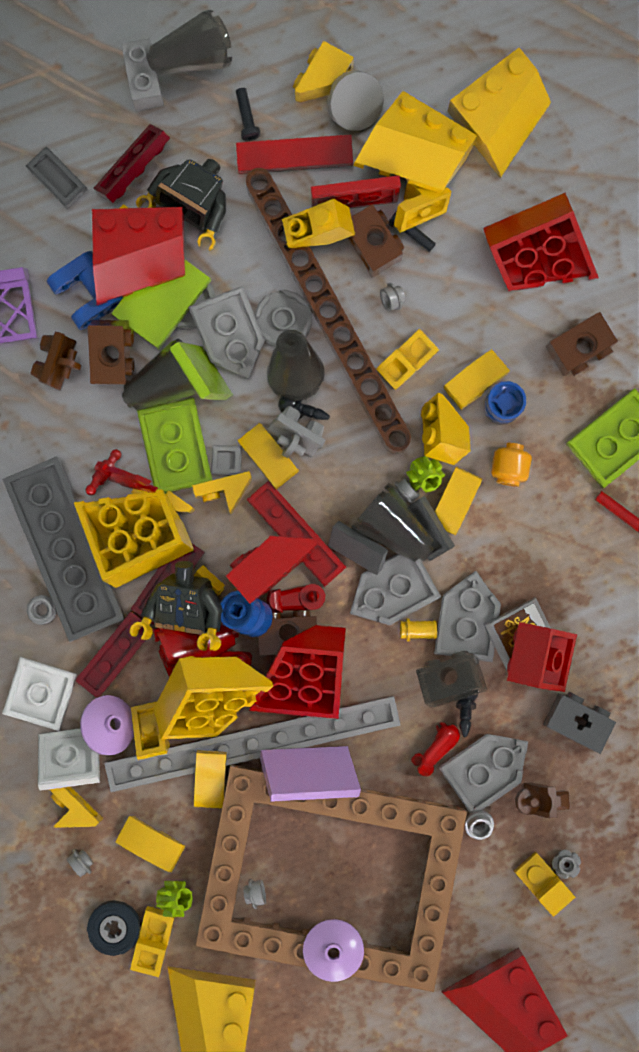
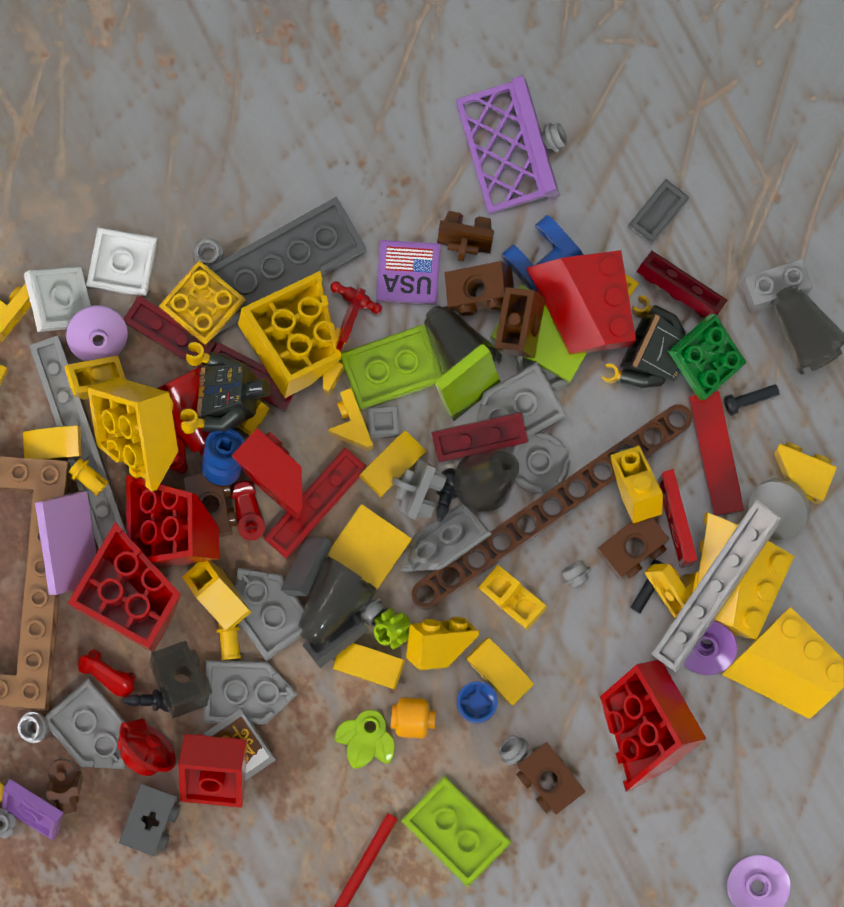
camera: 85 degrees right, 5 degrees down
none -> medium lavender tile [1,779,63,840]
none -> red wedge [68,522,181,653]
none -> yellow pin [69,458,109,497]
none -> red piece [118,718,176,776]
none -> yellow tile [159,260,246,346]
none -> yellow slope [182,561,252,632]
none -> yellow tile [327,504,412,590]
none -> lime plate [334,709,395,769]
none -> tile [376,240,441,305]
none -> light grey tile [400,502,491,572]
none -> dark red plate [431,411,529,462]
none -> reddish brown brick [494,287,546,358]
none -> light grey plate [499,735,528,765]
none -> light grey tile [651,500,783,672]
none -> green tile [668,314,747,400]
none -> medium lavender dish [684,620,737,675]

